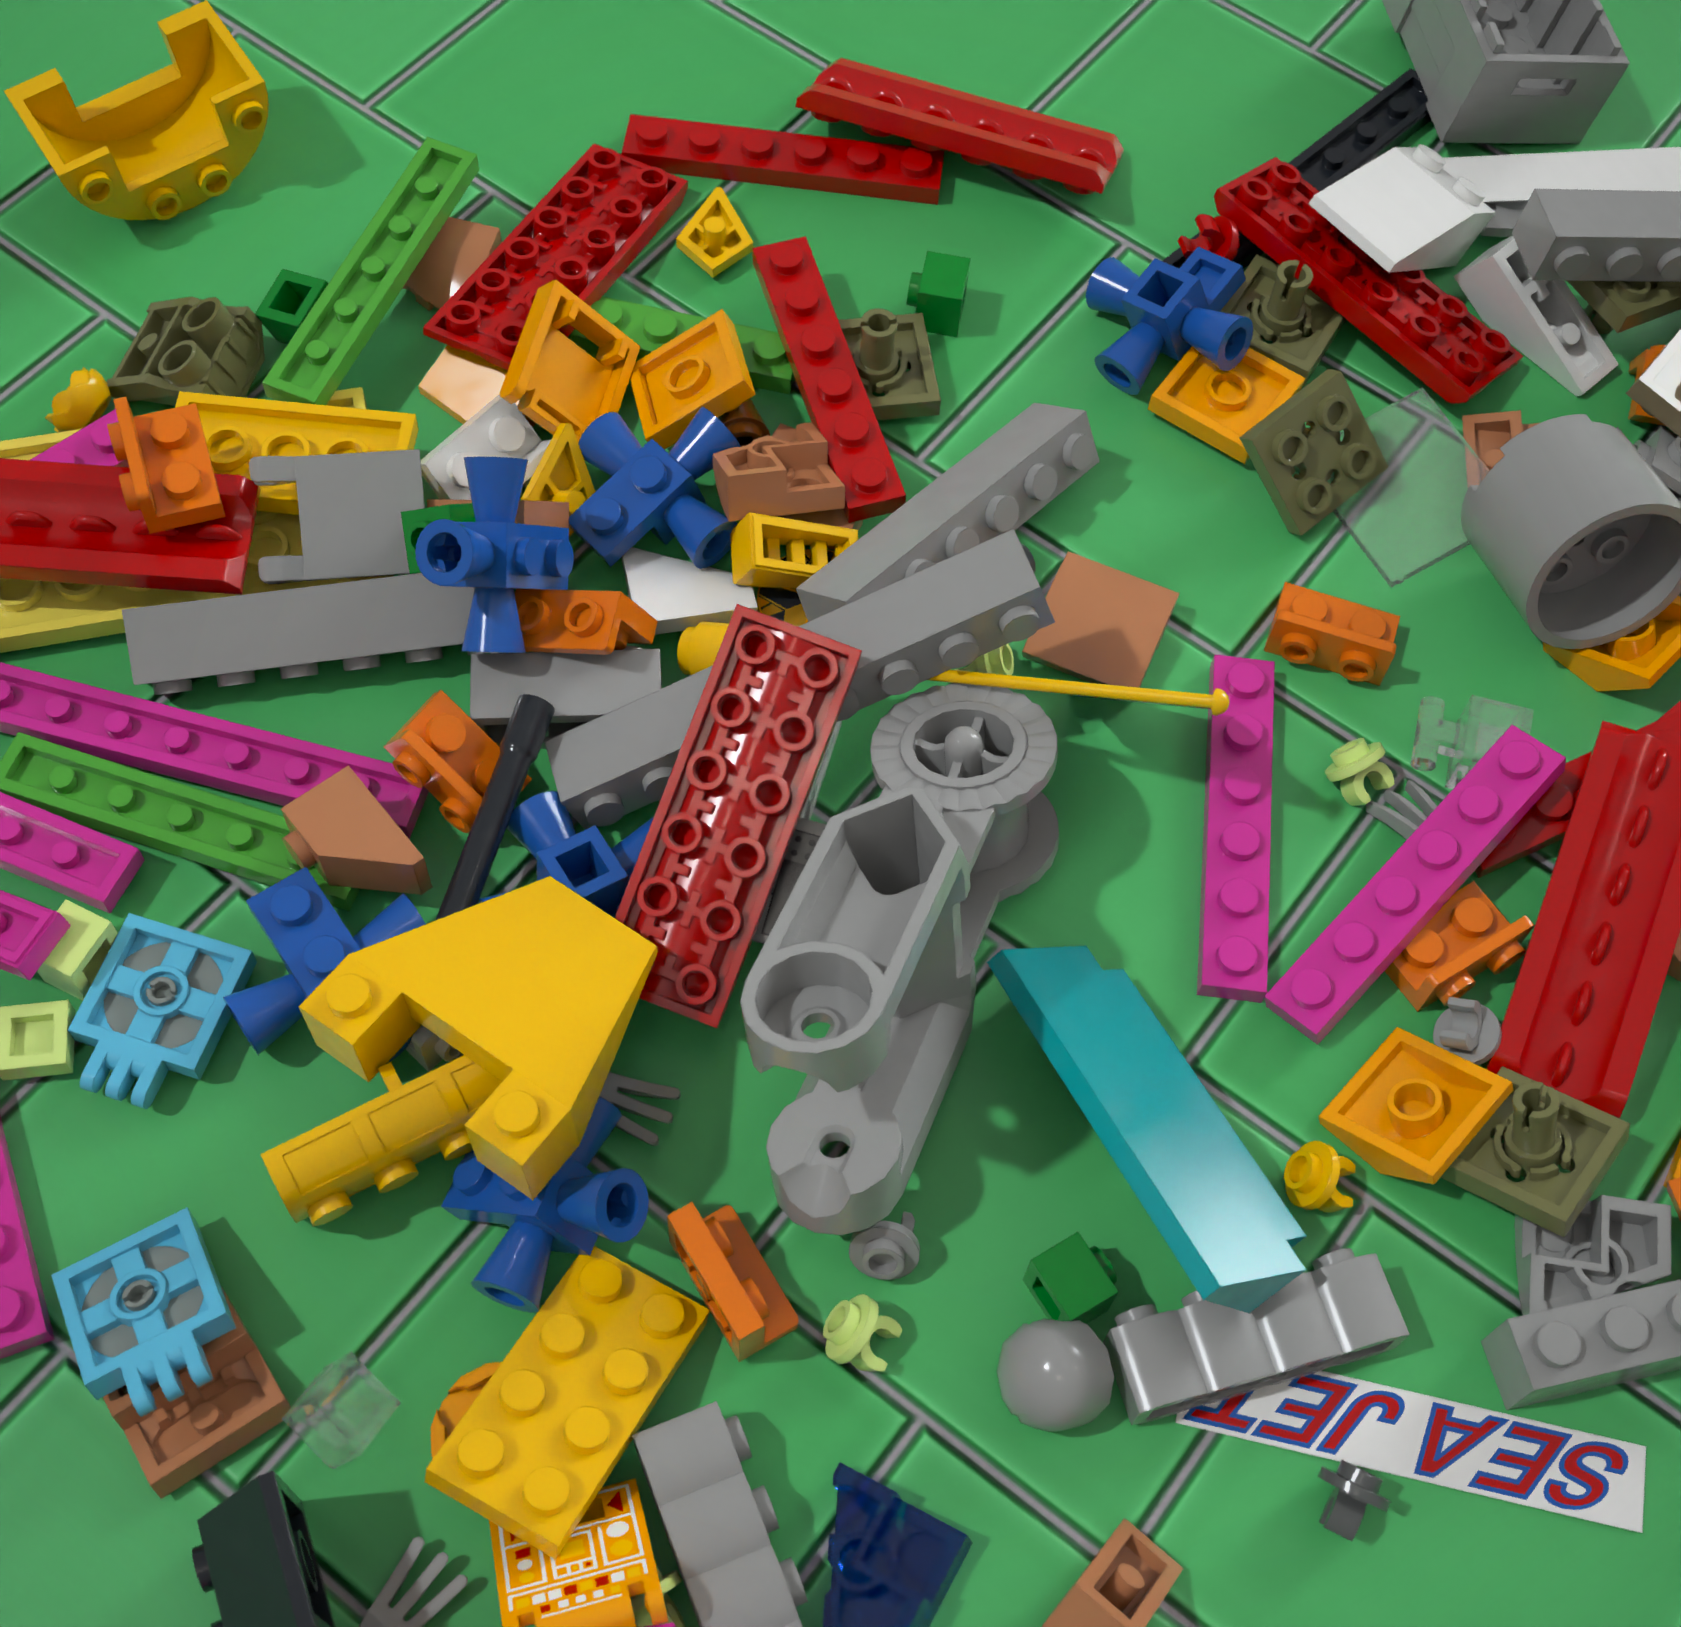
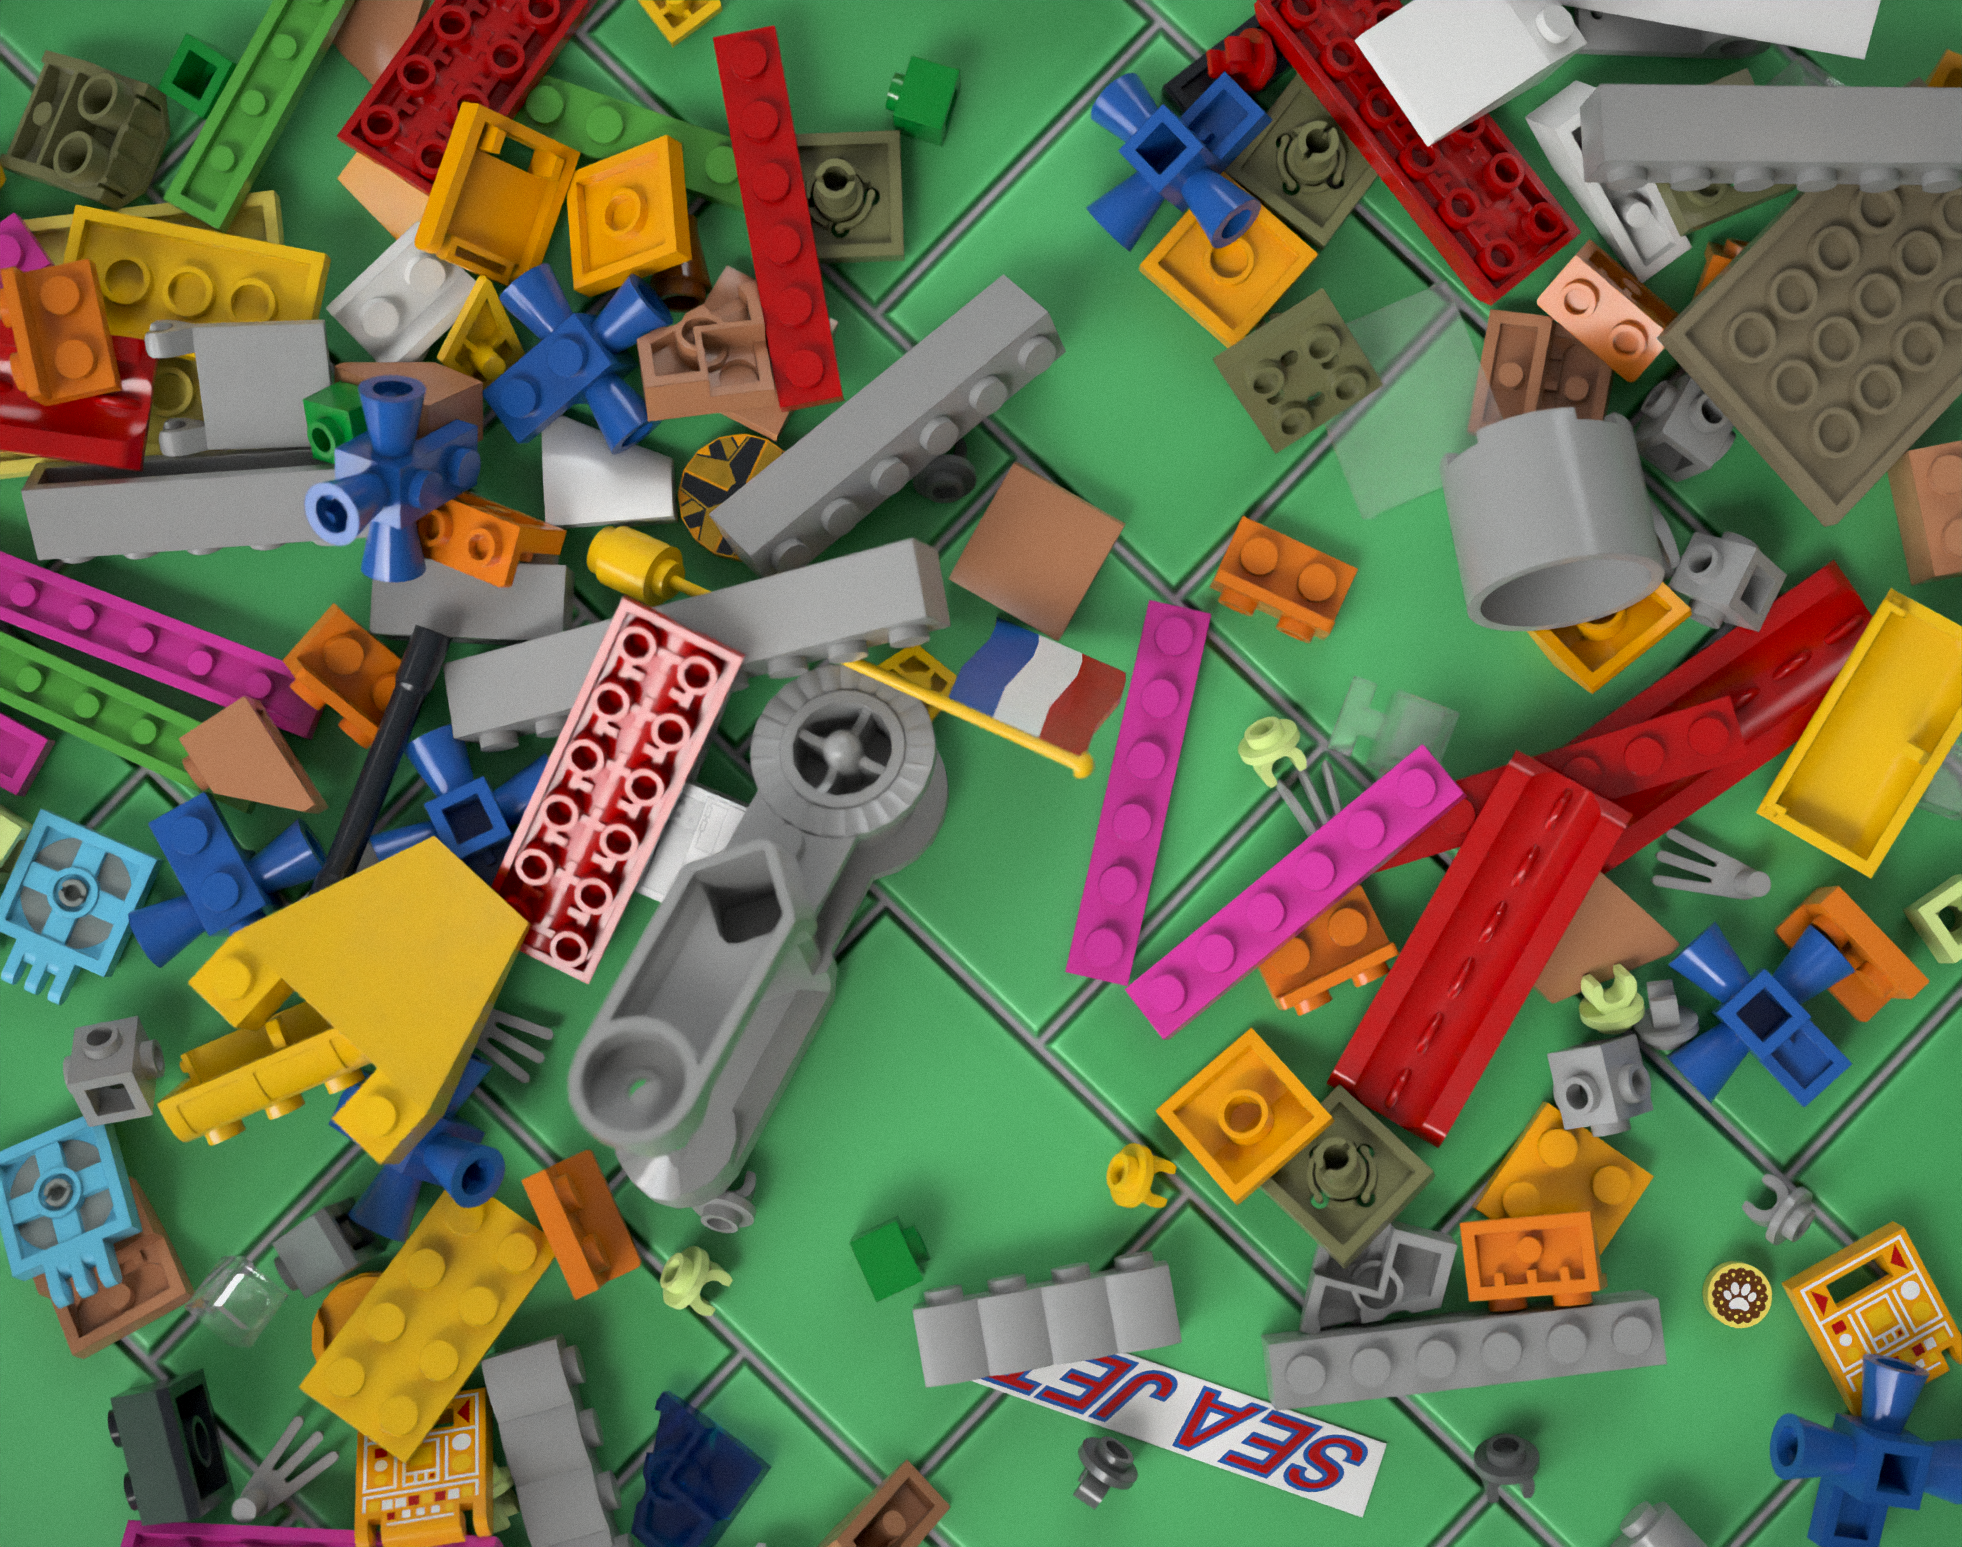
camera: 15 degrees right, 25 degrees up
yellow slope [731,512,859,588] -> none
teal slope [987,946,1307,1313] -> none
light grey hair [997,1318,1114,1432] -> none
light grey plate [1433,997,1502,1065] -> none
none -> light grey brick [63,1016,165,1127]
none -> dark grey slope [272,1197,385,1299]
none -> orange bracket [1537,239,1679,382]

